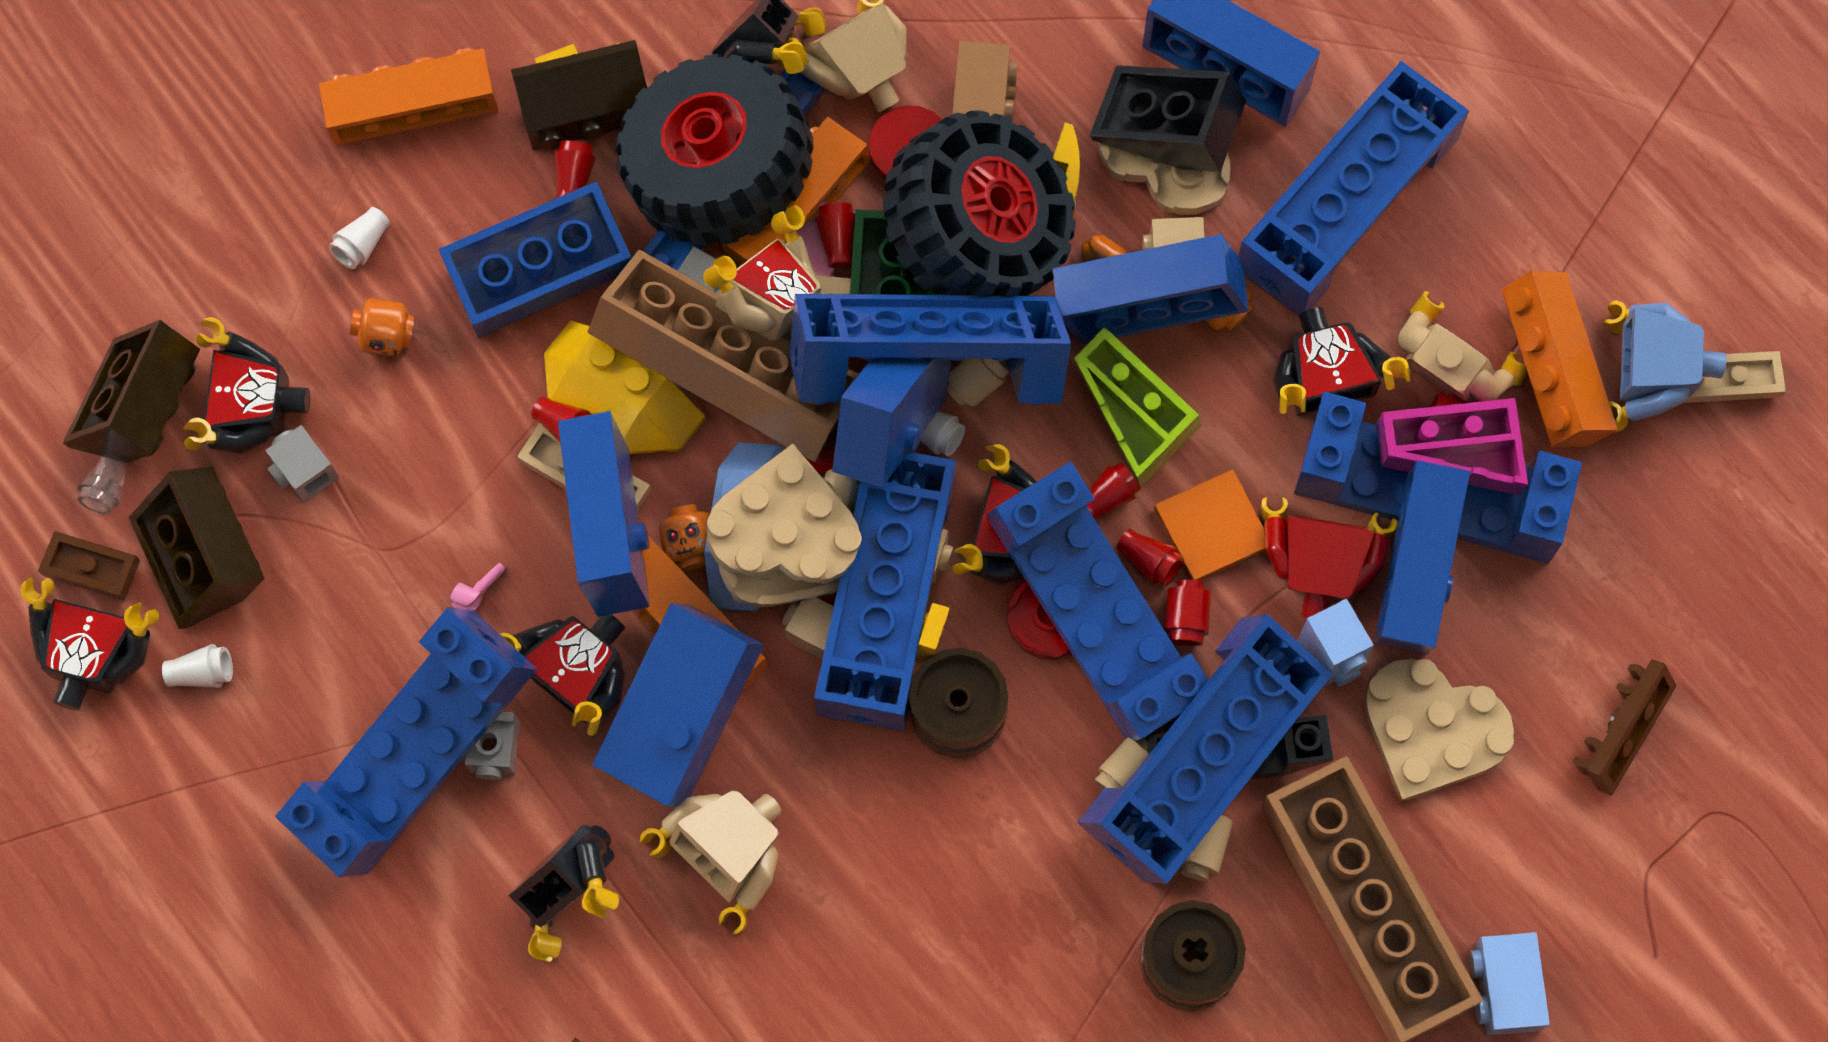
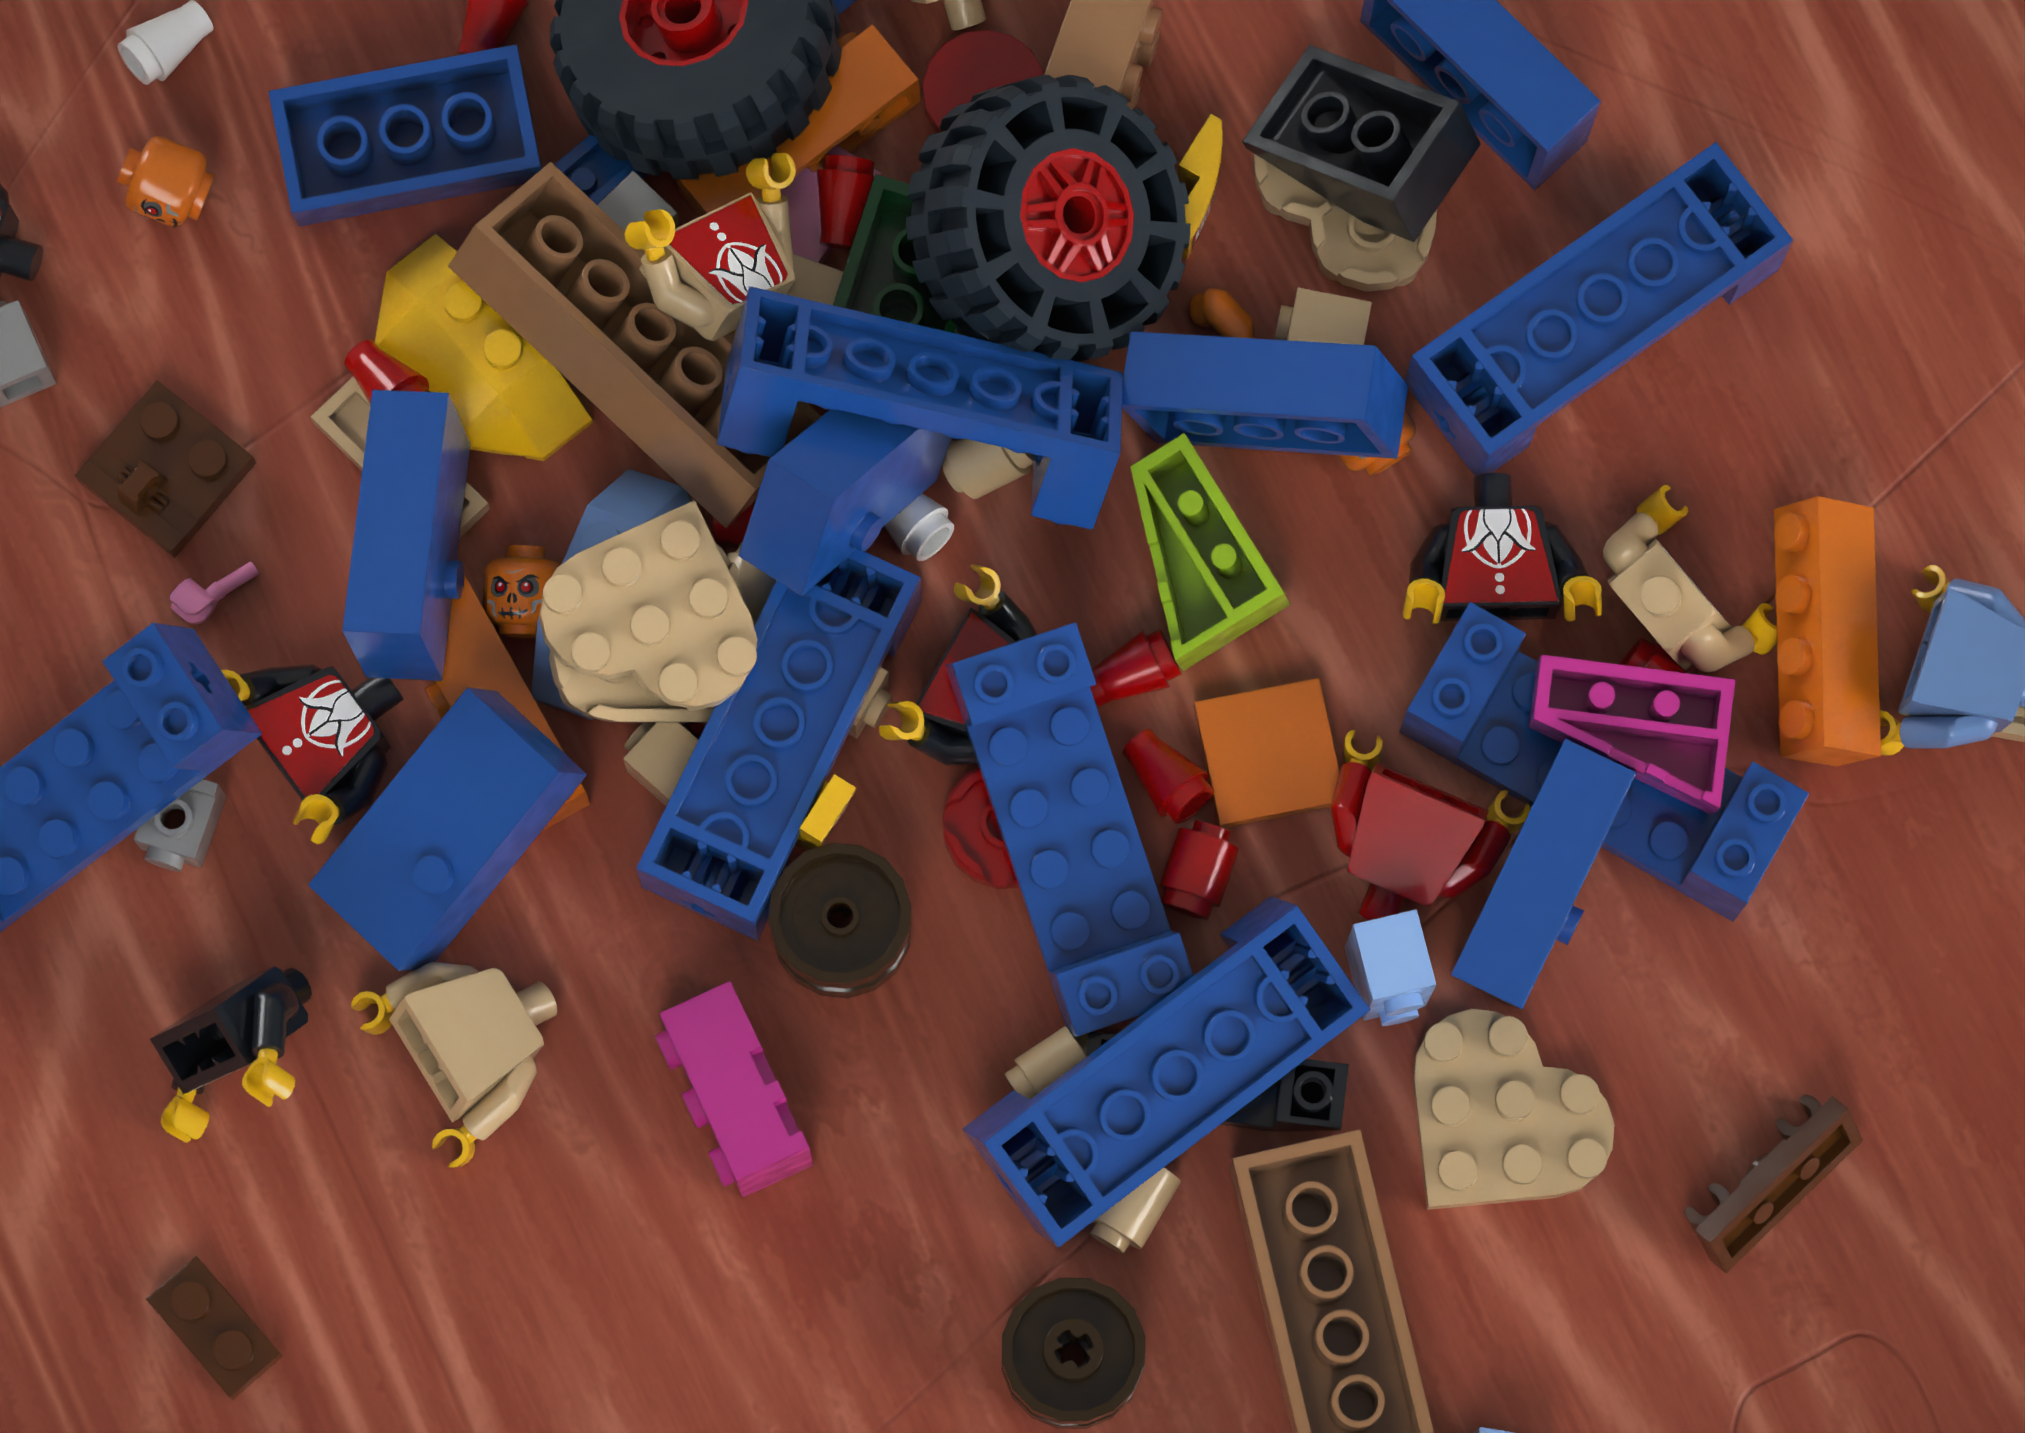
camera: 10 degrees right, 5 degrees up
none -> reddish brown hinge [75,381,256,558]
none -> dark pink wedge [654,981,813,1198]

